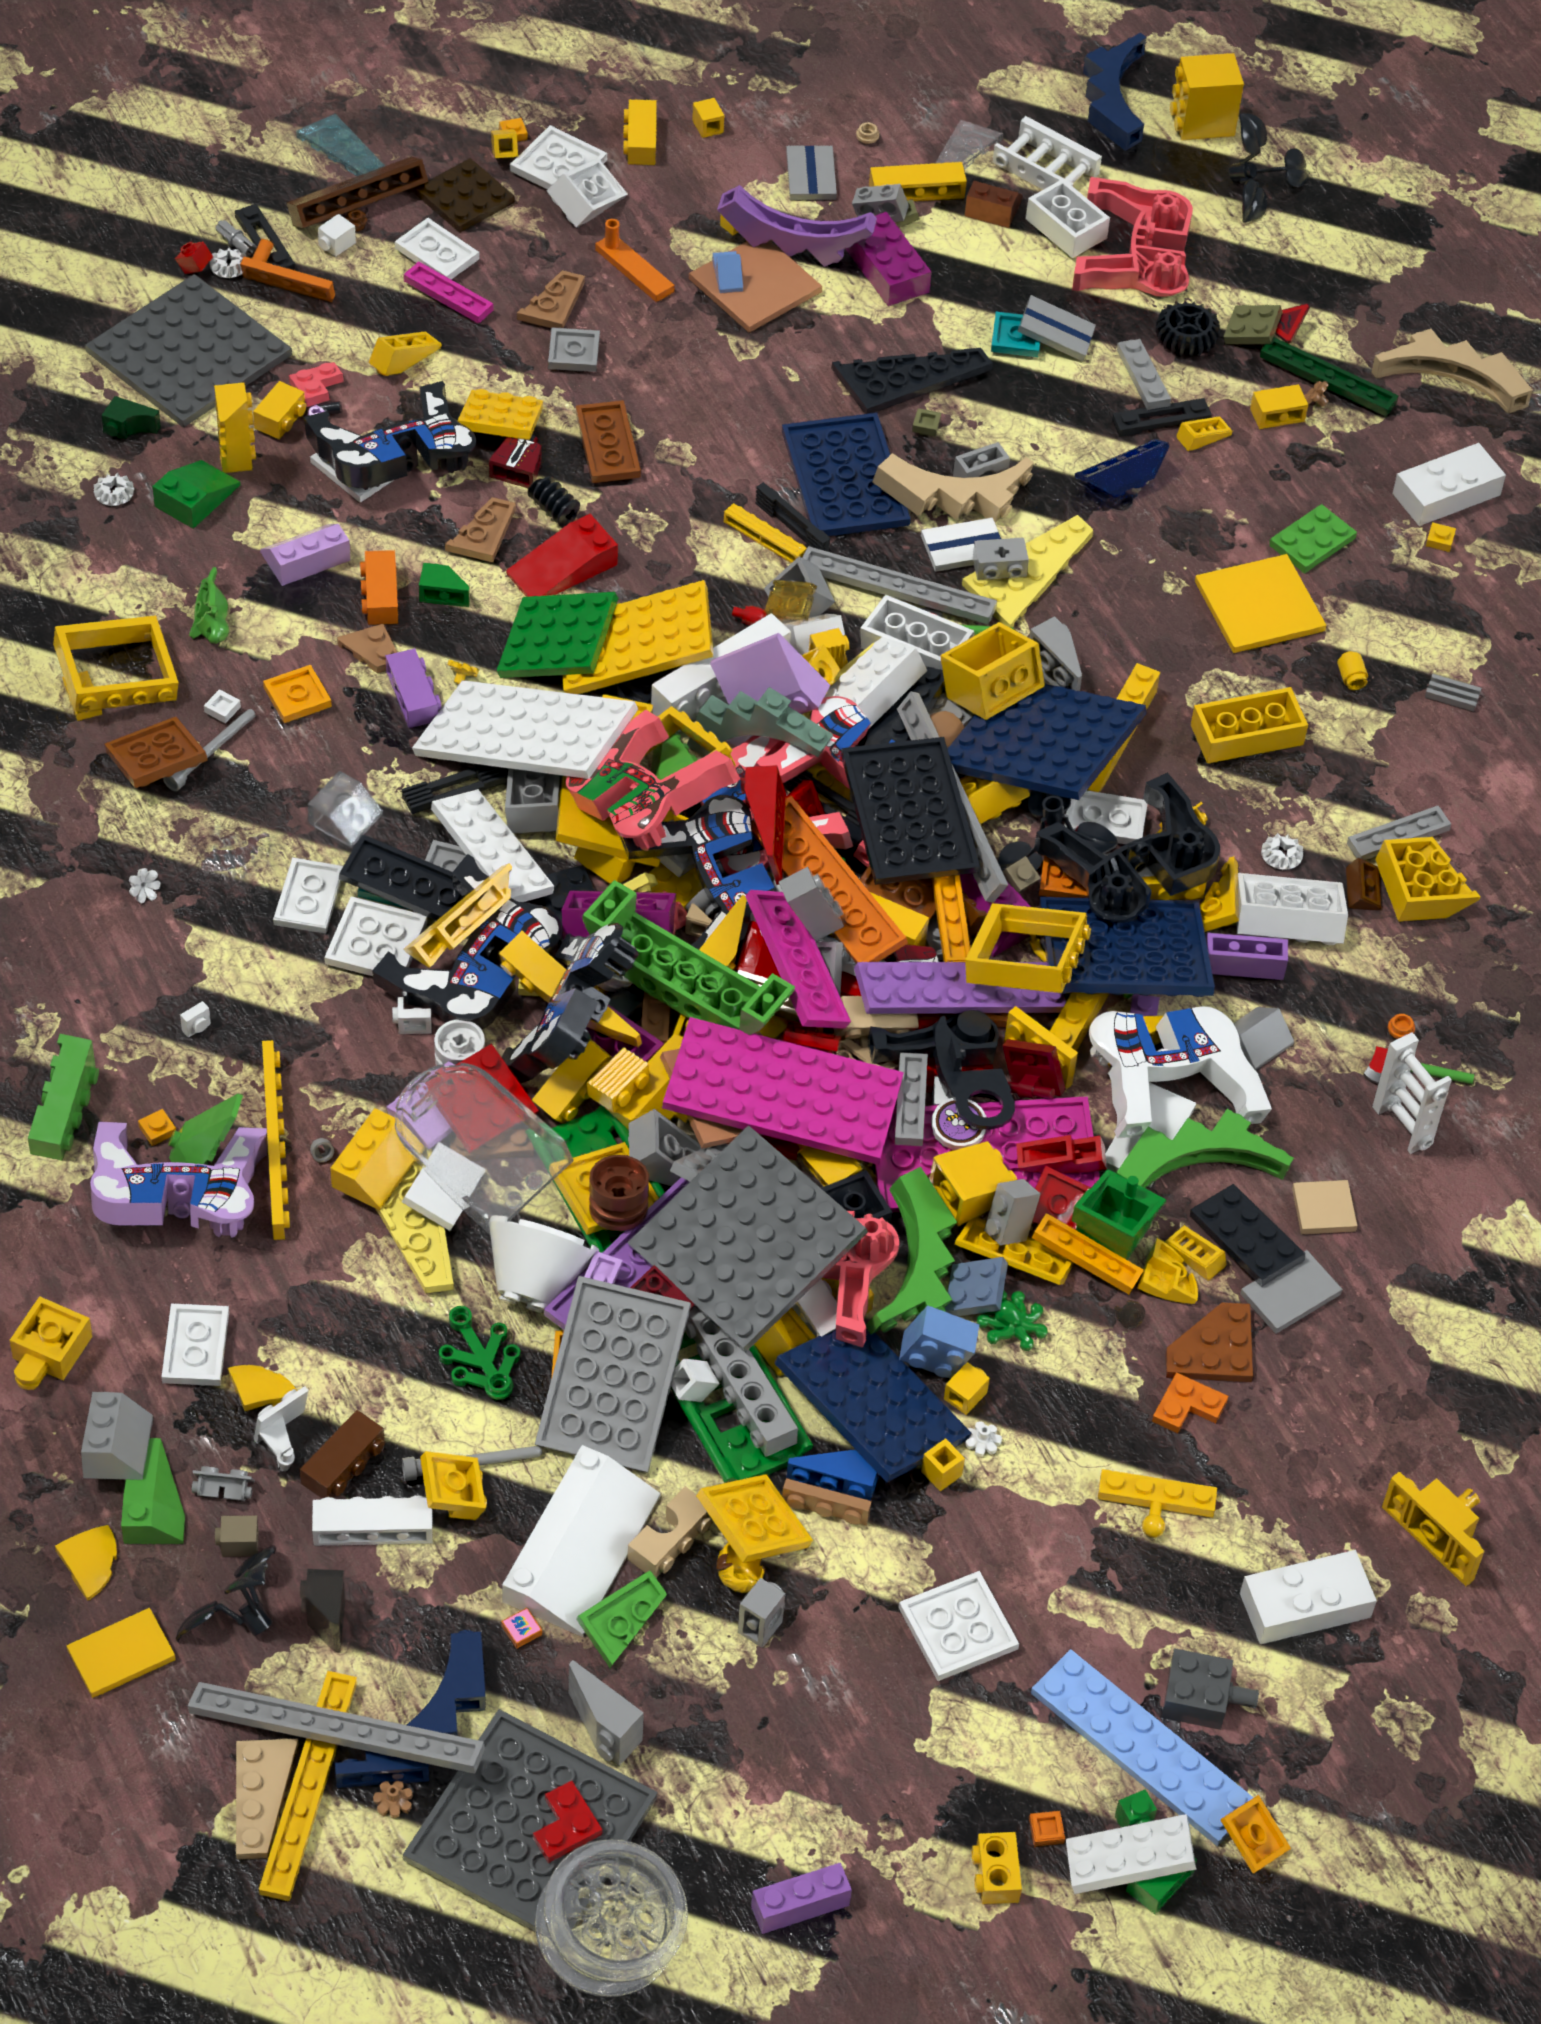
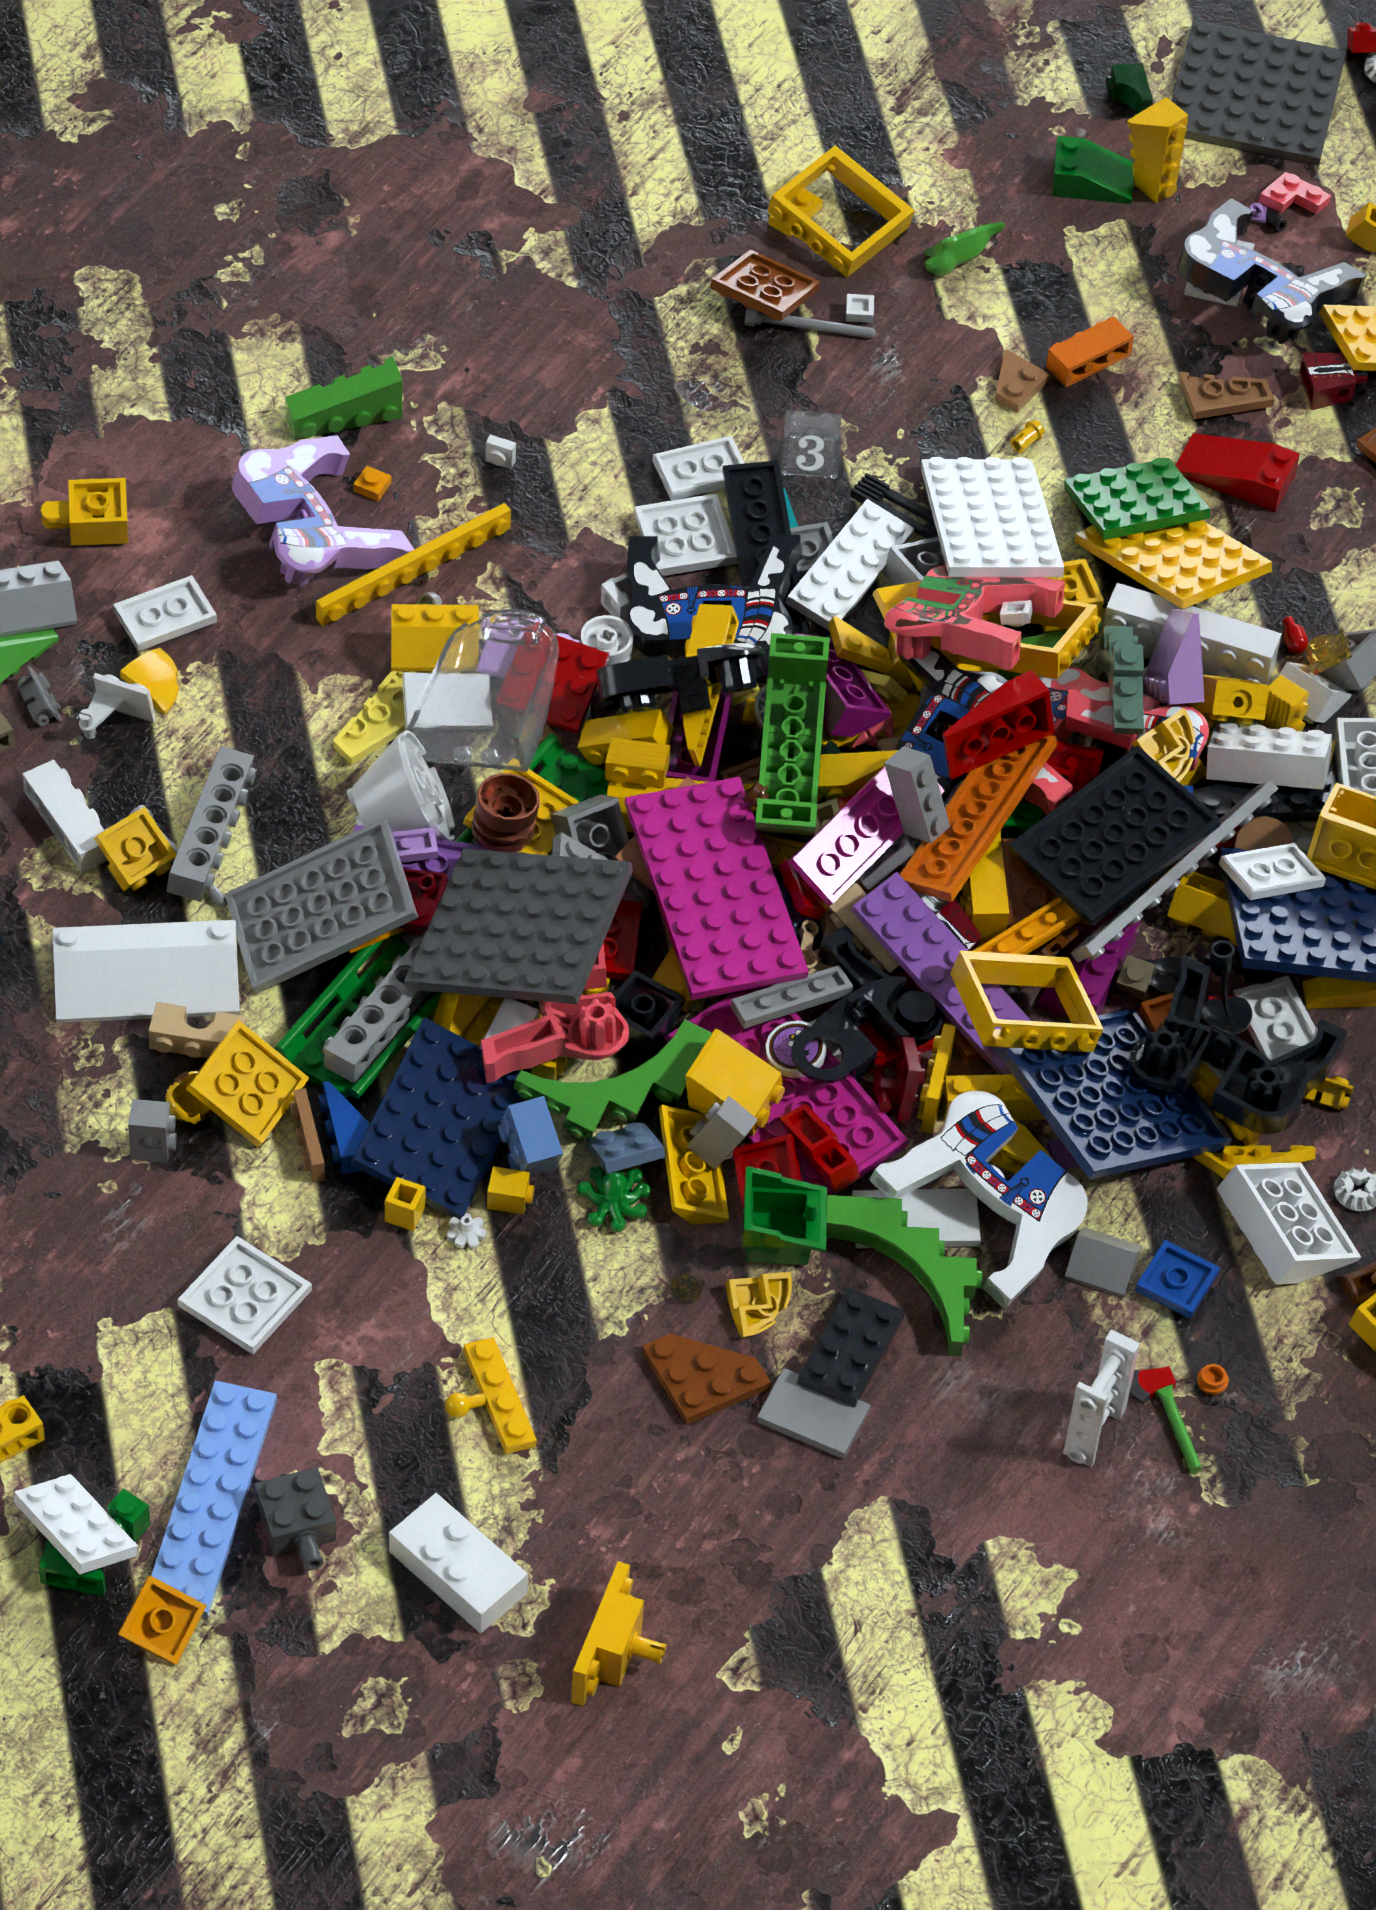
camera: 60 degrees right, 0 degrees up
white gear [94,473,134,506] -> none
white plant [129,868,160,903] -> none
bright green wedge [168,1094,243,1165] -> none
yellow brick [253,381,307,439] -> none
lavender slope [260,524,350,586] -> none
light orange plate [263,665,332,723] -> none
reddish brown brick [300,1410,385,1499] -> none
medium lavender brick [385,648,442,728] -> none
yellow wedge [403,863,512,968] -> none
green slope [419,563,470,607] -> none
green plant [439,1306,520,1399] -> none
yellow plant [447,660,479,684] -> none
tile [501,1608,542,1649] -> none
black piece [527,476,580,528] -> none
bright green wing [576,1570,667,1668] -> none
white brick [671,1359,719,1402] -> none
orange tile [1029,1811,1065,1847] -> none
light orange plate [1032,1213,1144,1295] -> none
orange plate [1152,1372,1229,1433] -> none
yellow slope [1165,1225,1227,1281] -> none
medium lavender brick [1206,933,1288,980] -> none
tan tile [1292,1180,1357,1234] -> none
none -> light grey brick [167,746,257,902]
none -> reddish brown plate [742,781,769,809]
none -> yellow wing [828,616,892,674]
none -> white plate [1000,600,1033,627]
none -> yellow pin [1010,420,1045,453]
none -> yellow brick [1132,708,1195,782]
none -> blue plate [1135,1240,1220,1319]
none -> white tile [1219,843,1326,900]

